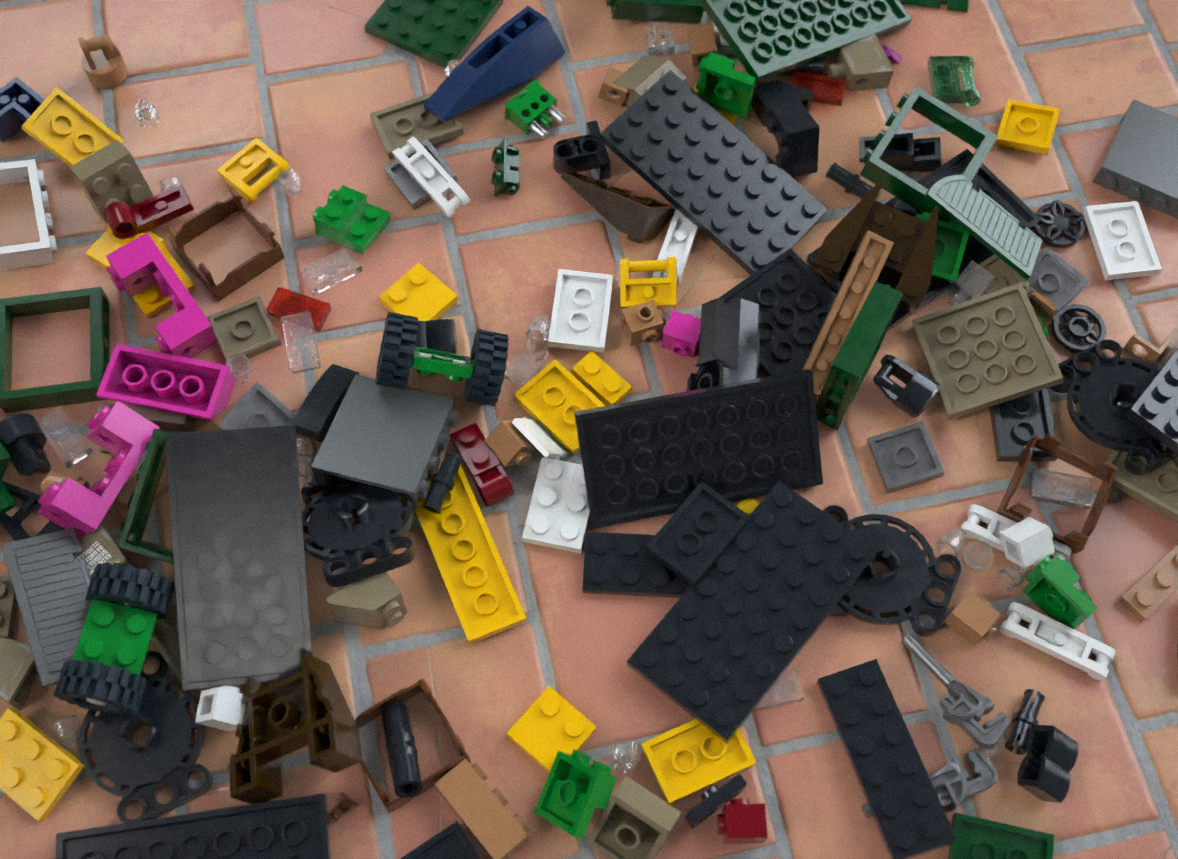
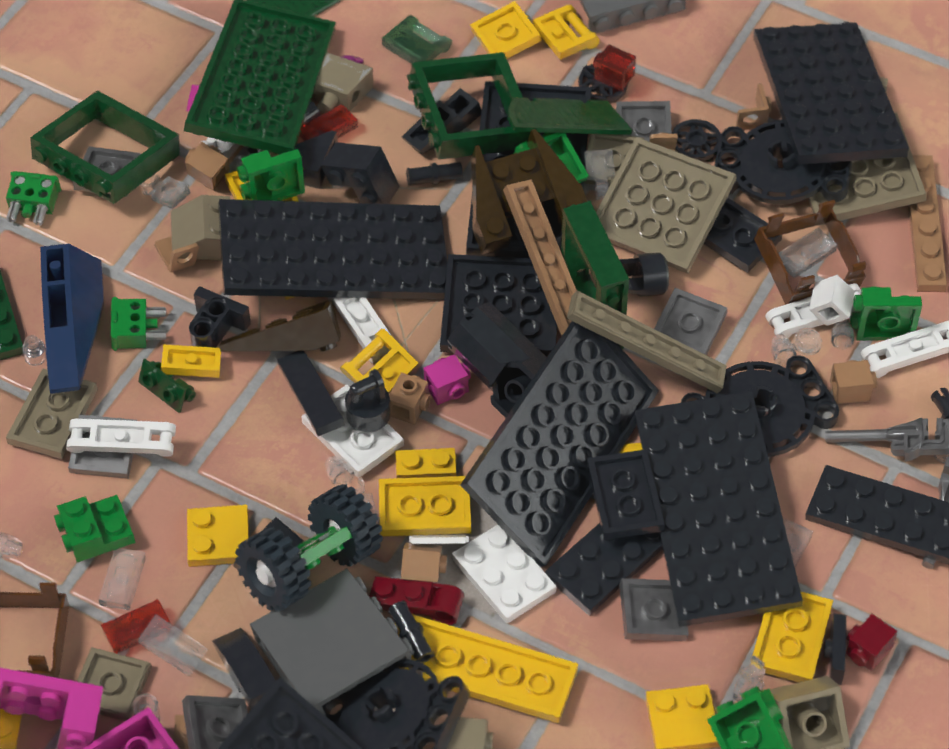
camera: 45 degrees left, 10 degrees down
white plate [1082,201,1162,280] -> none
none -> yellow plate [161,344,221,378]
none -> black tile [277,351,345,437]
none -> black piece [345,369,390,432]
none -> yellow plate [533,4,600,60]
none -> dark tan tile [567,291,727,393]
none -> clear red brick [593,44,636,91]
none -> flat silver plate [619,578,689,641]

